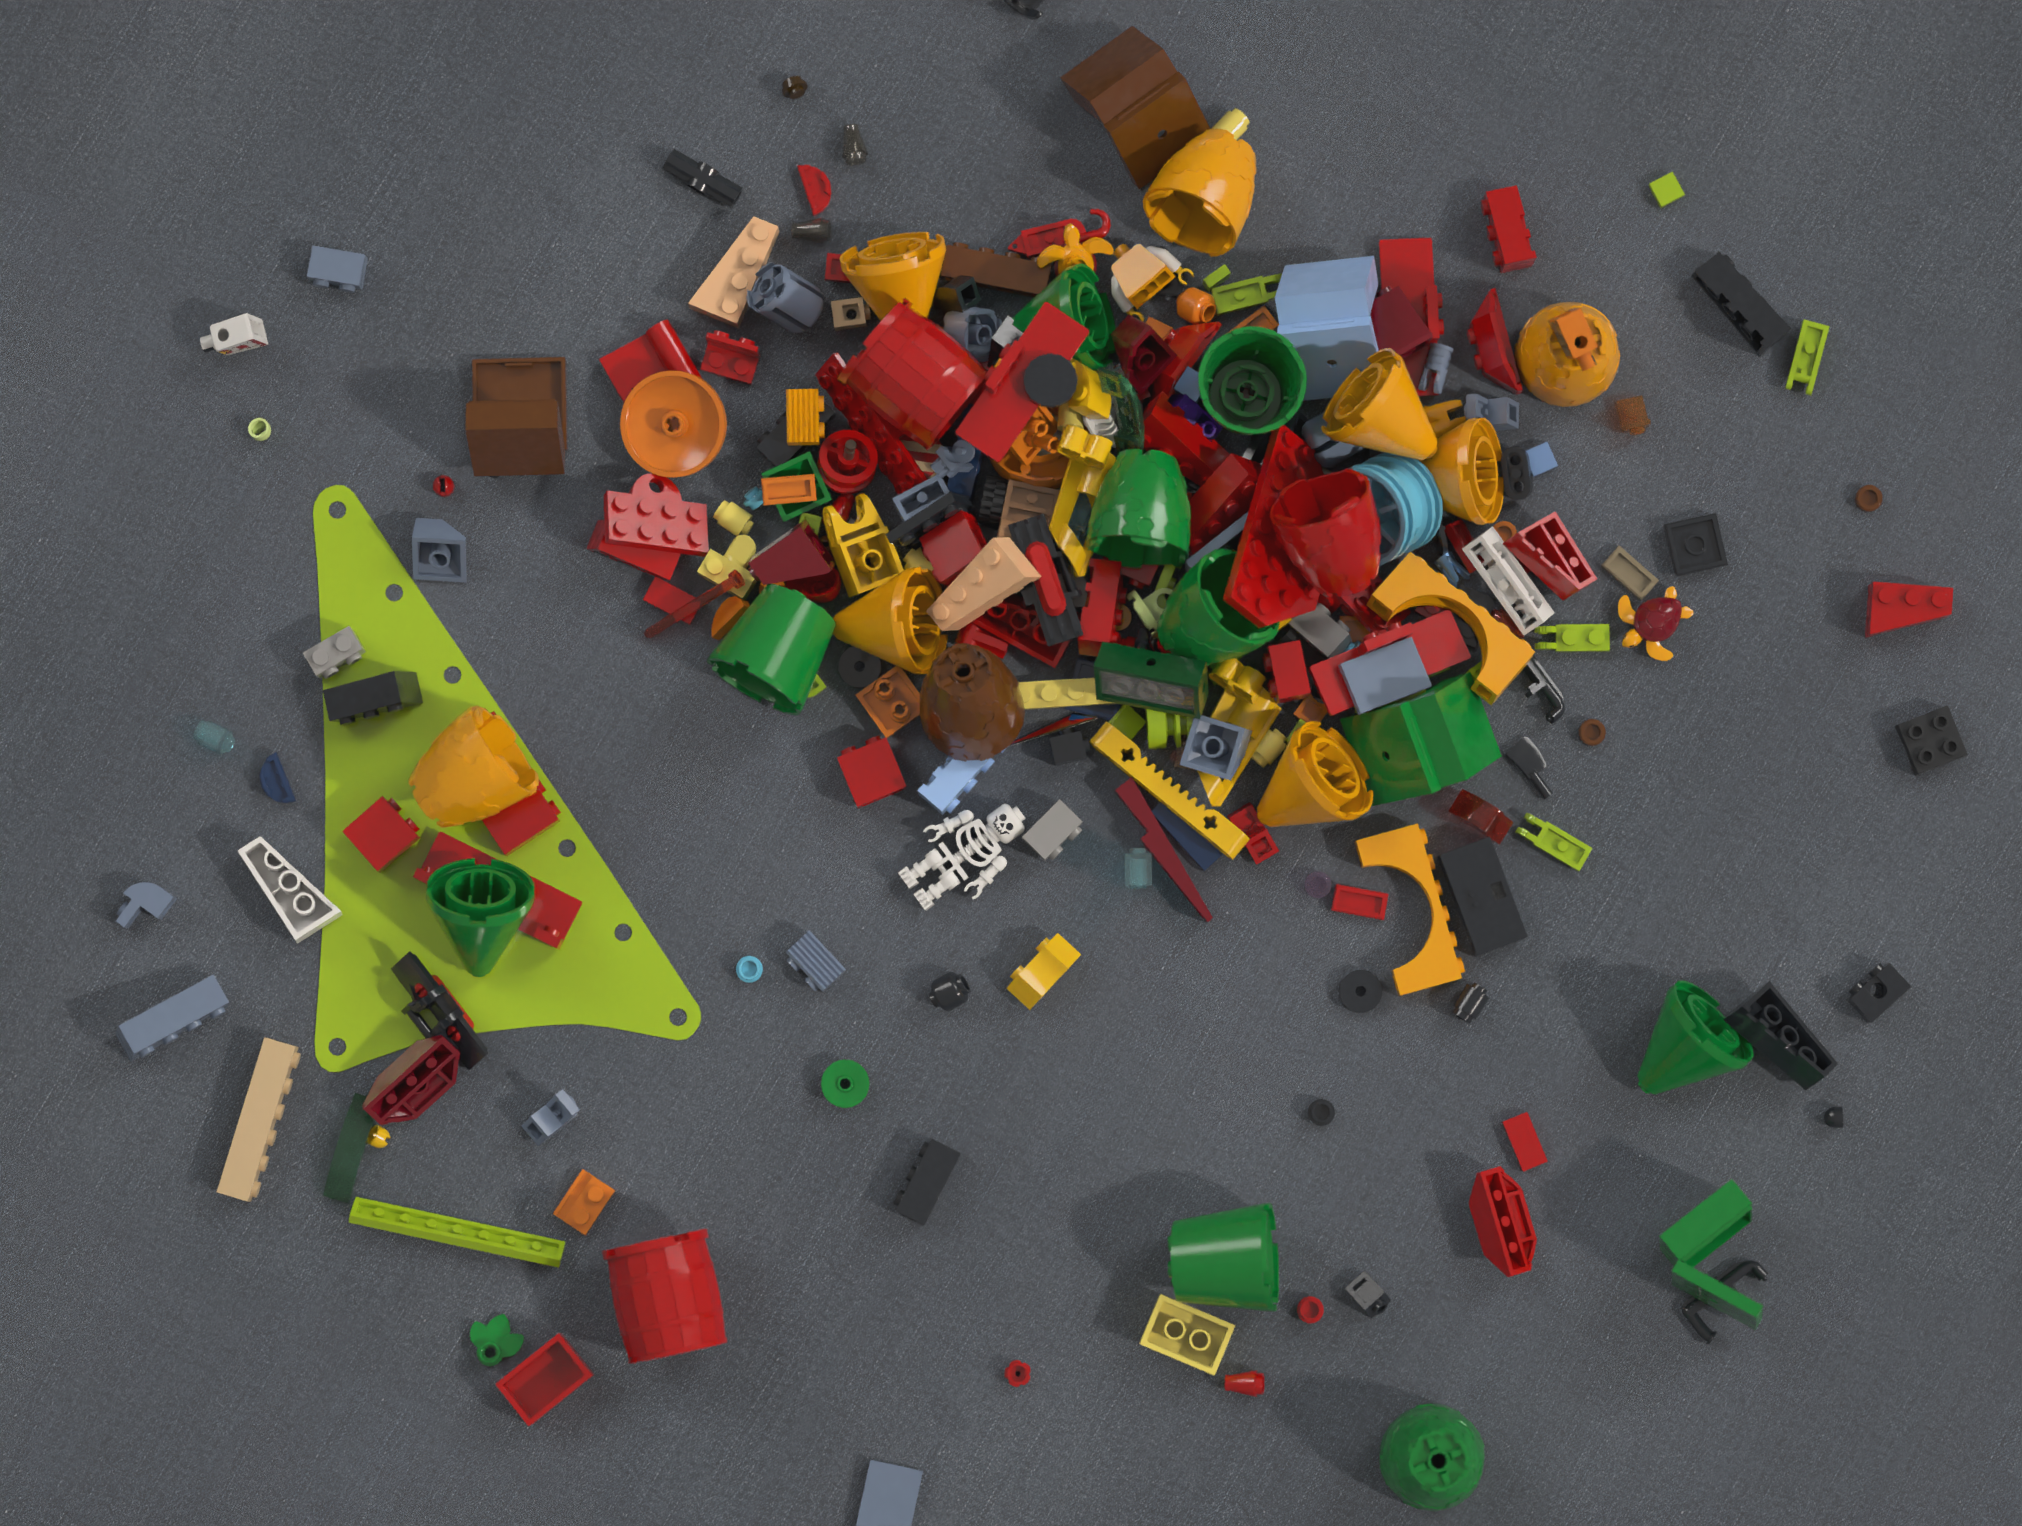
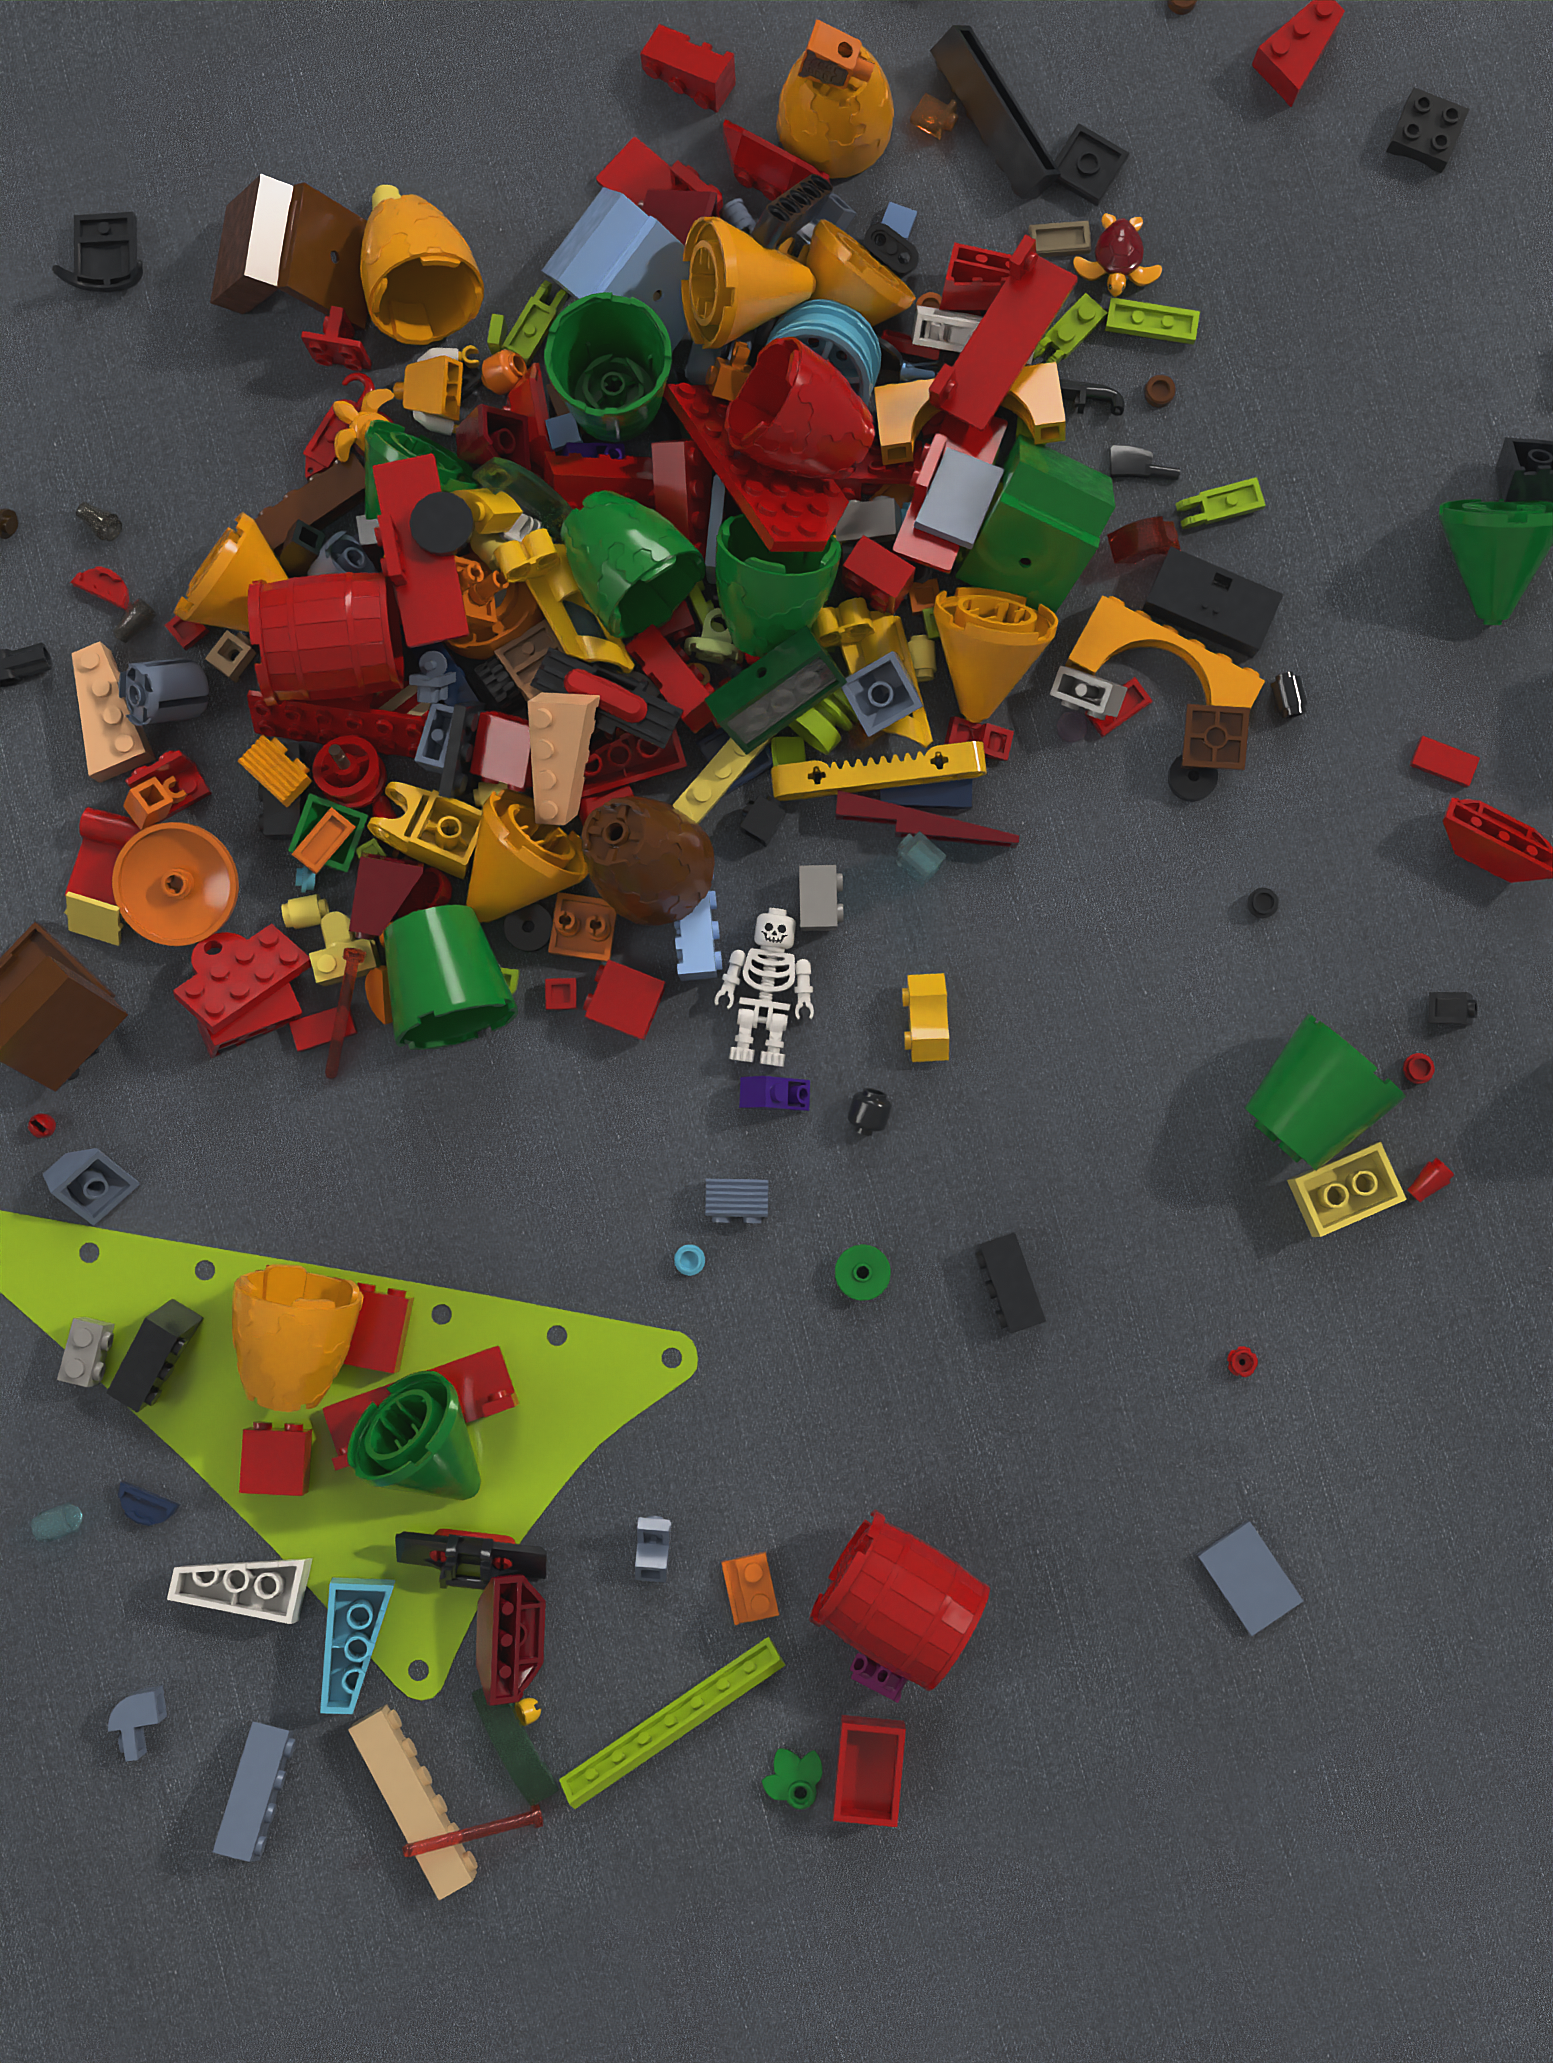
camera: 40 degrees left, 0 degrees up
sticker [1008,712,1097,747] -> none
none -> light yellow piece [64,891,123,946]
none -> orange brick [123,776,187,830]
none -> red bracket [301,306,372,371]
none -> medium azure wedge [320,1577,395,1714]
none -> clear red bar [402,1804,543,1858]
none -> red plate [545,978,578,1010]
none -> orange brick [705,340,753,401]
none -> dark purple slope [739,1076,810,1111]
none -> black beam [751,174,833,249]
none -> magenta hips [850,1653,908,1703]
none -> red bracket [928,234,1078,432]
none -> black brick [930,25,1062,199]
none -> light grey brick [1050,666,1128,720]
none -> lime plate [1105,297,1200,345]
none -> reddish brown piece [1181,704,1250,771]

